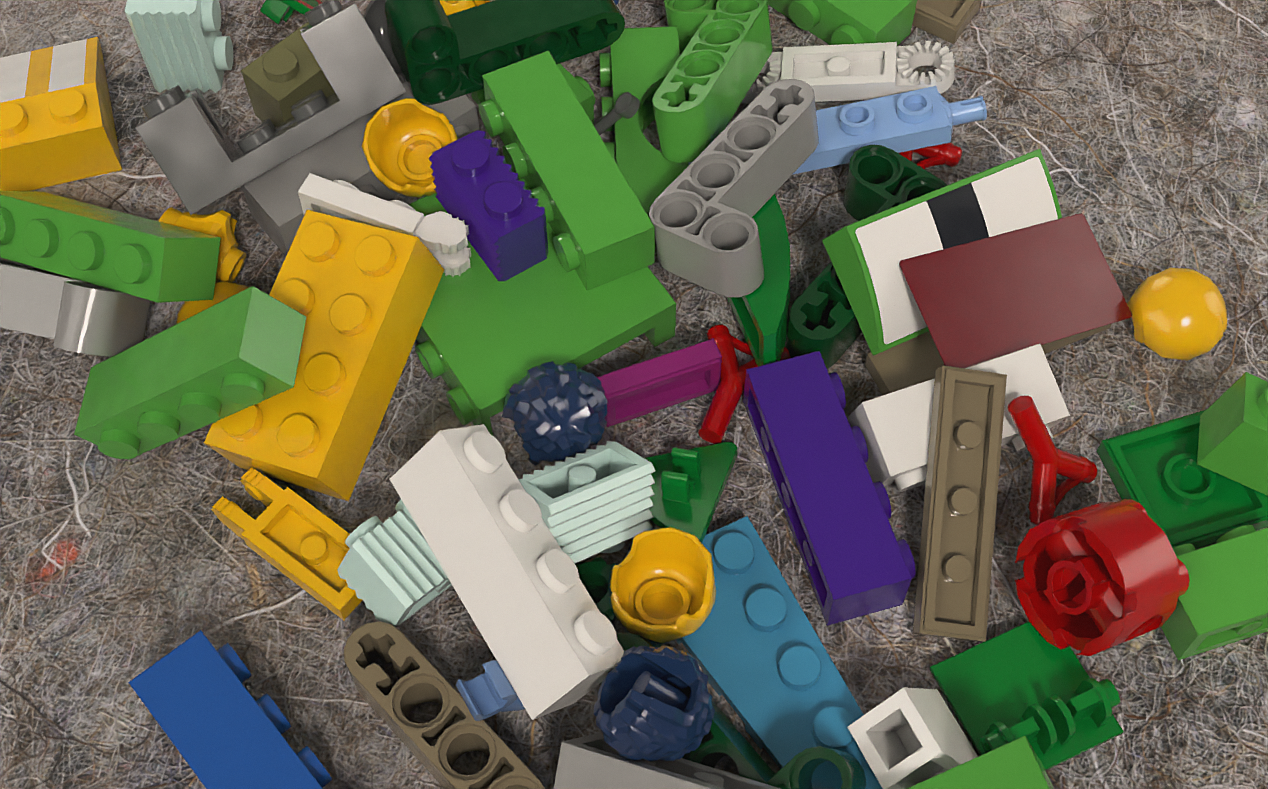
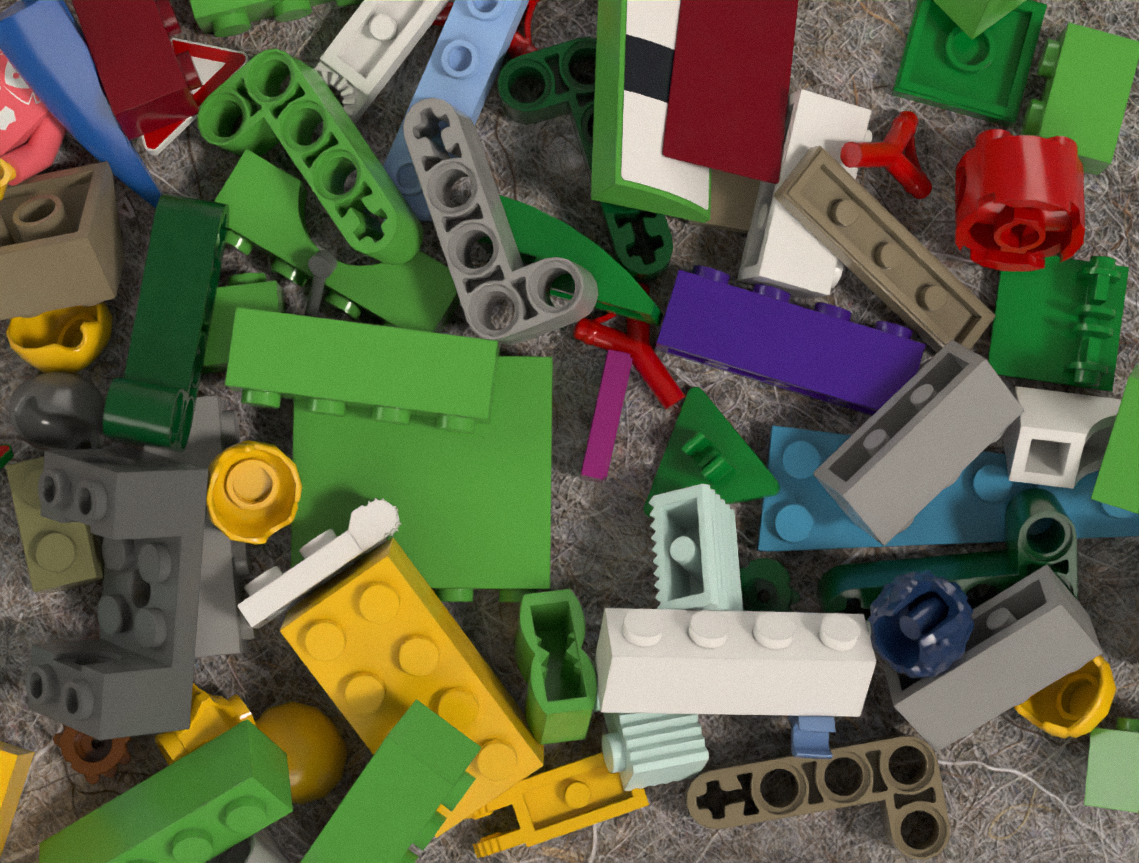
camera: 55 degrees left, 25 degrees up
dark purple brick [429,130,549,282] -> none
dark blue piece [502,361,608,466] -> none
yellow hair [610,527,716,643] -> none
none -> reddish brown animal [53,724,131,785]
none -> bright green brick [514,589,597,745]
none -> light grey brick [812,340,1025,546]

